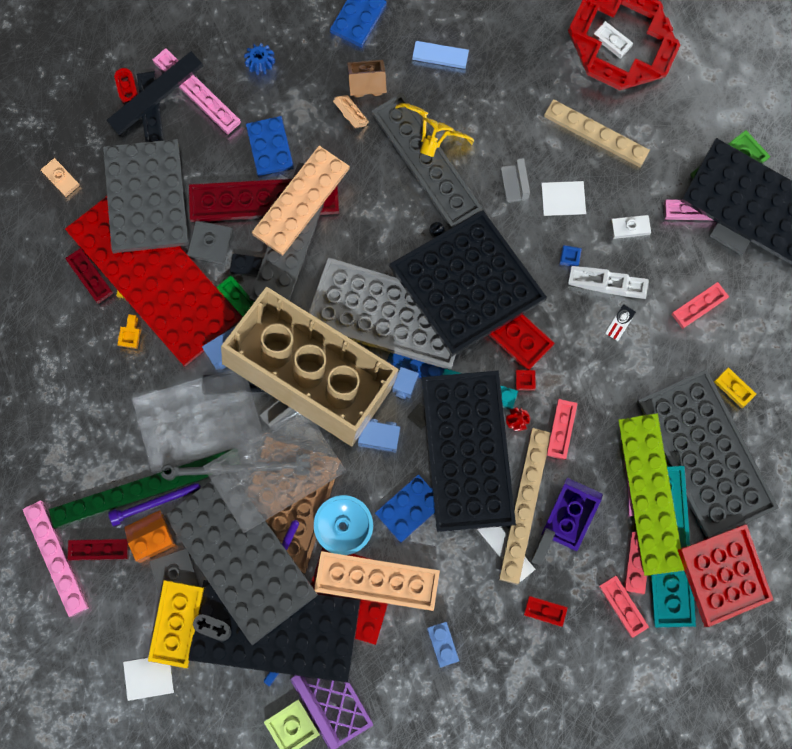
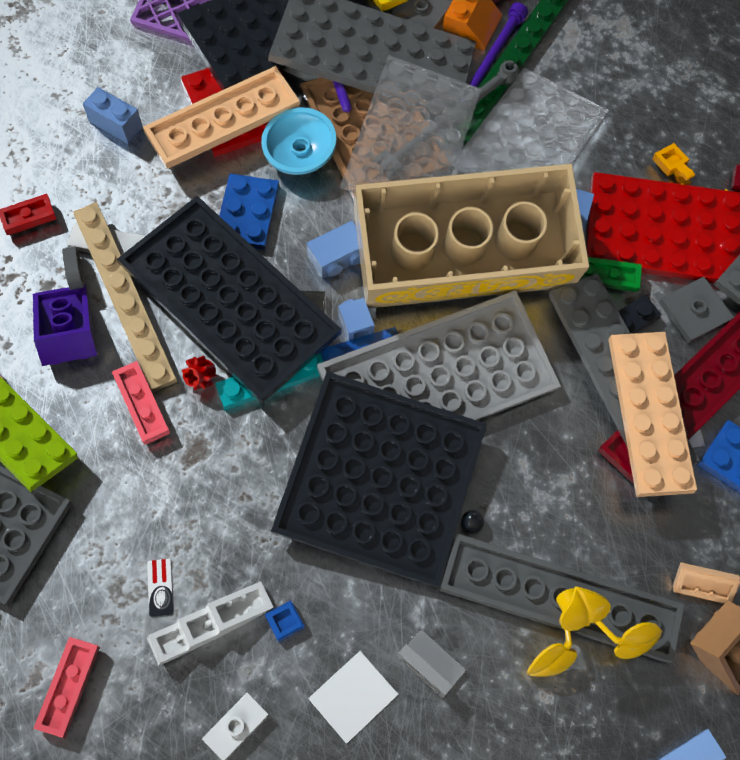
camera: 140 degrees right, 10 degrees down
red plate [489,315,555,370] -> none
red plate [515,370,536,391] -> none

